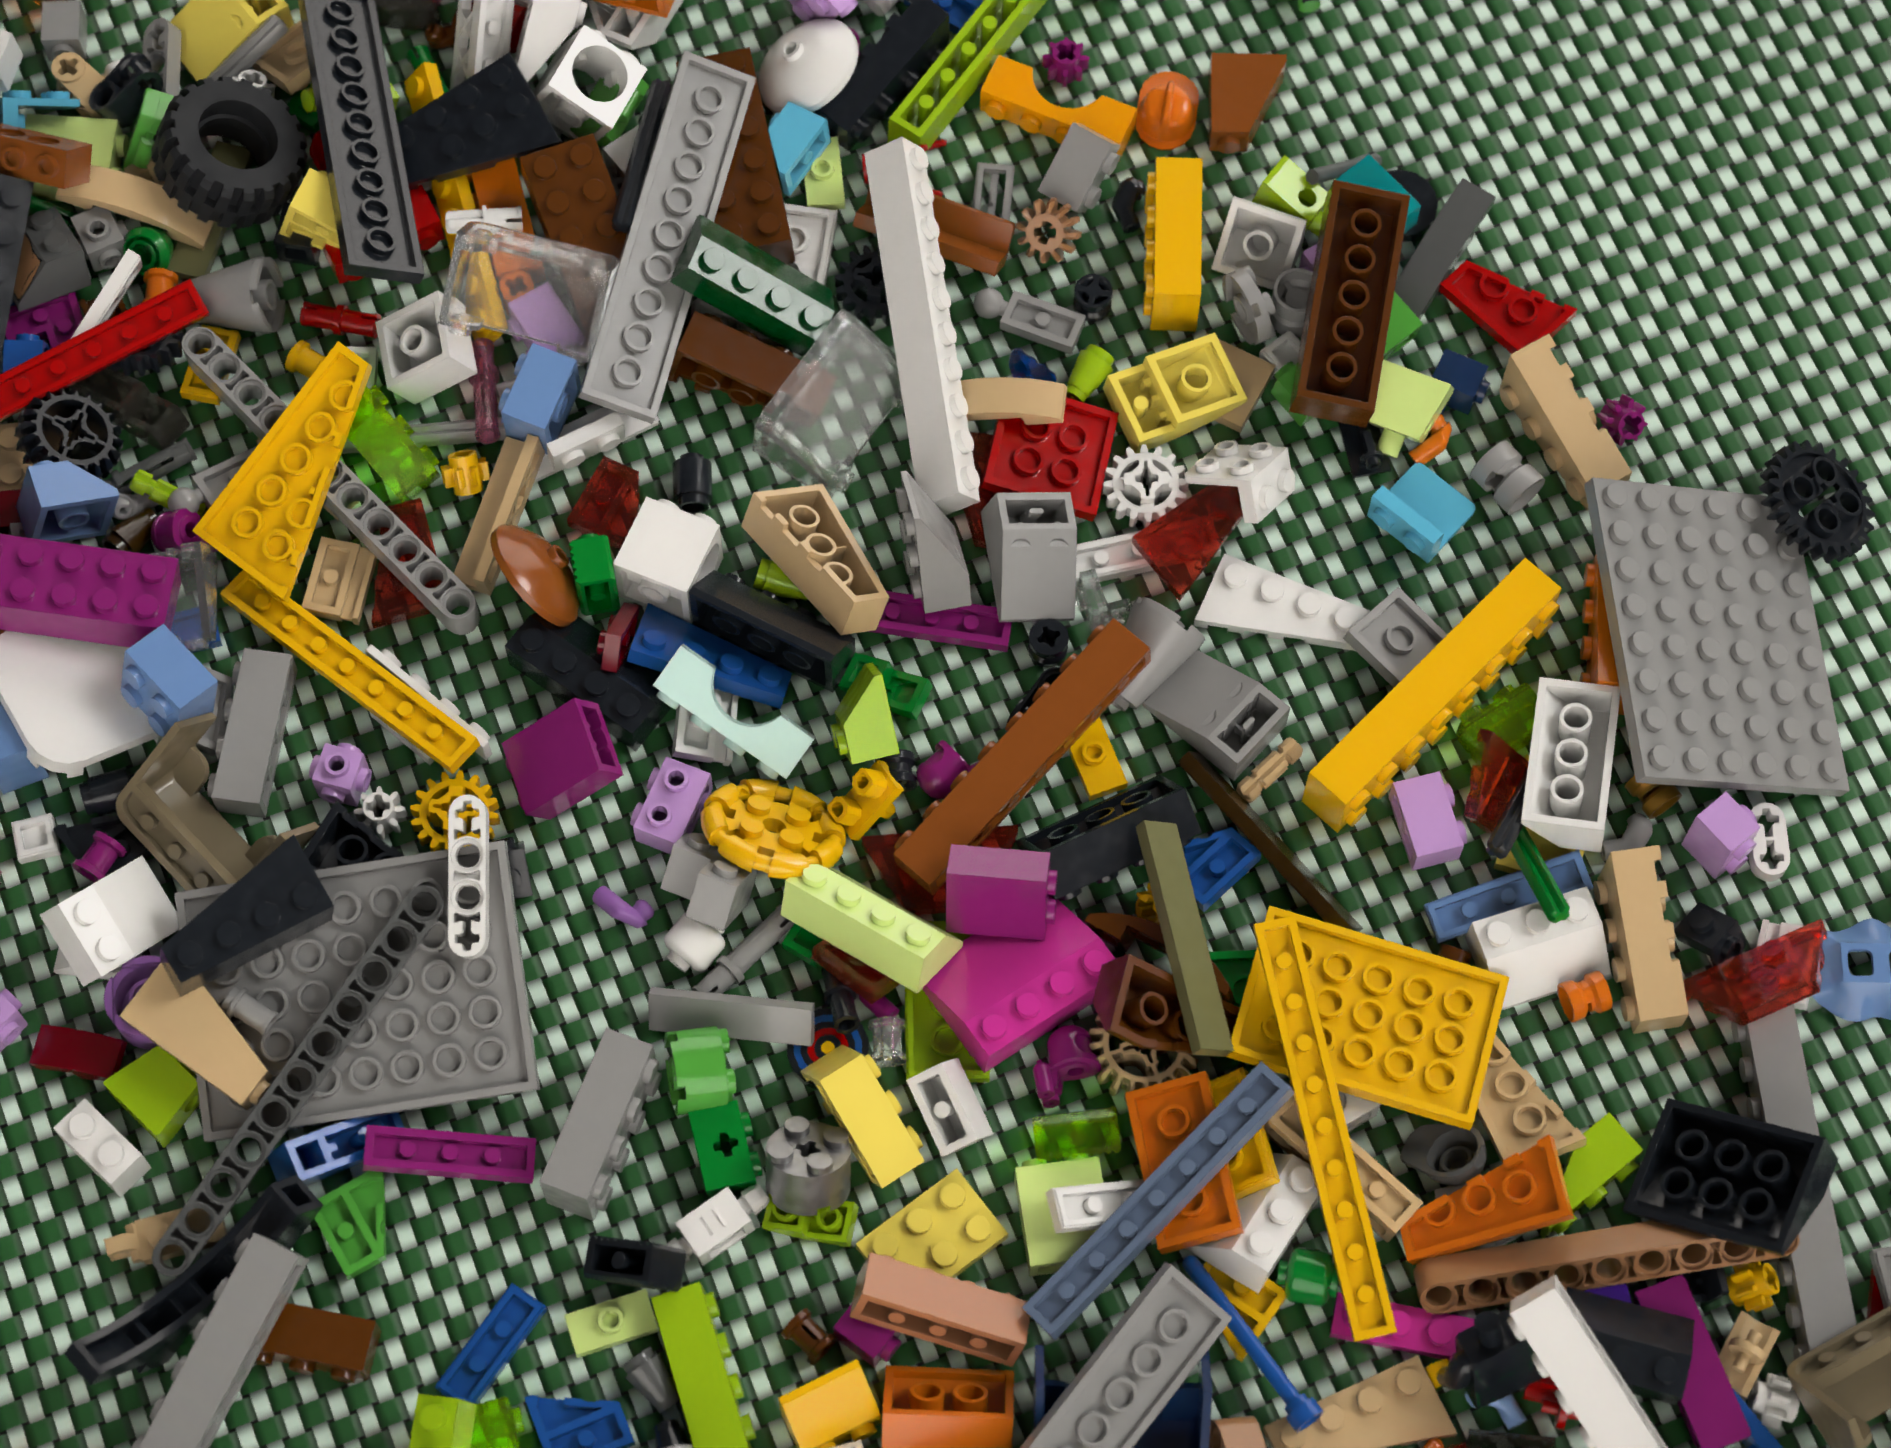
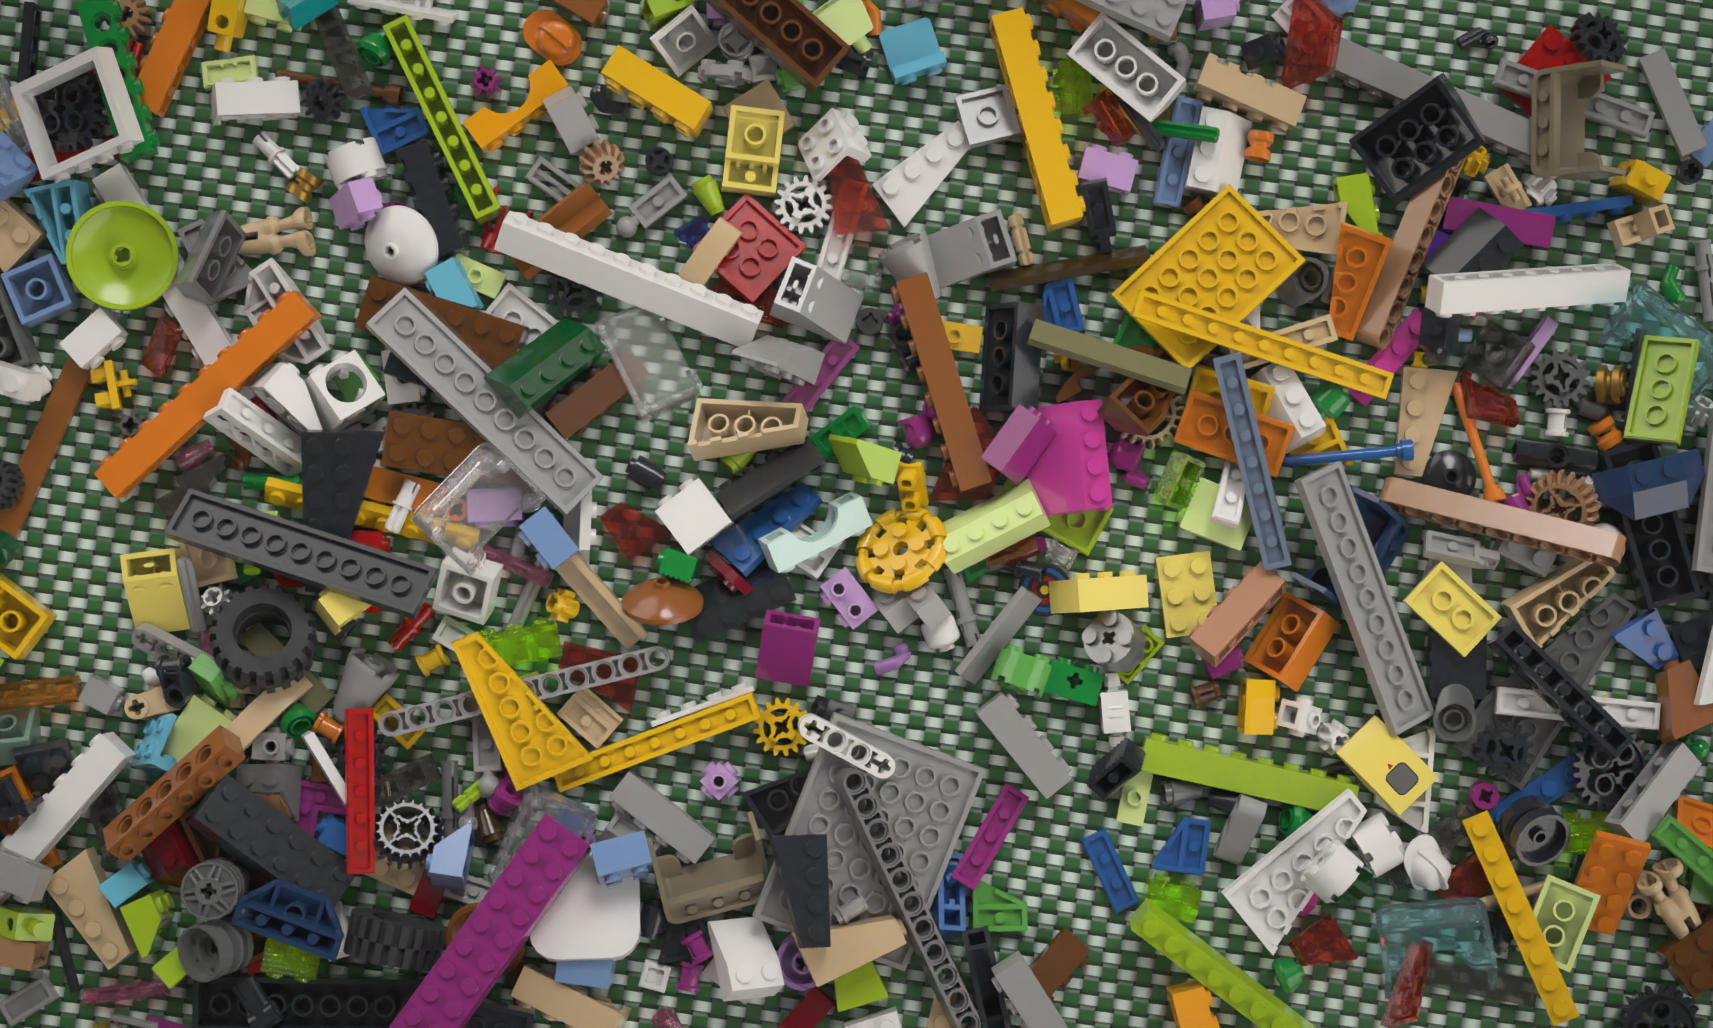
camera: 60 degrees left, 20 degrees up
white gear [354,786,407,840] -> none
black axle [612,79,672,233] -> none
white brick [906,1058,994,1157] -> none
none -> magenta bush [675,960,704,993]
none -> black hinge [1080,177,1117,254]

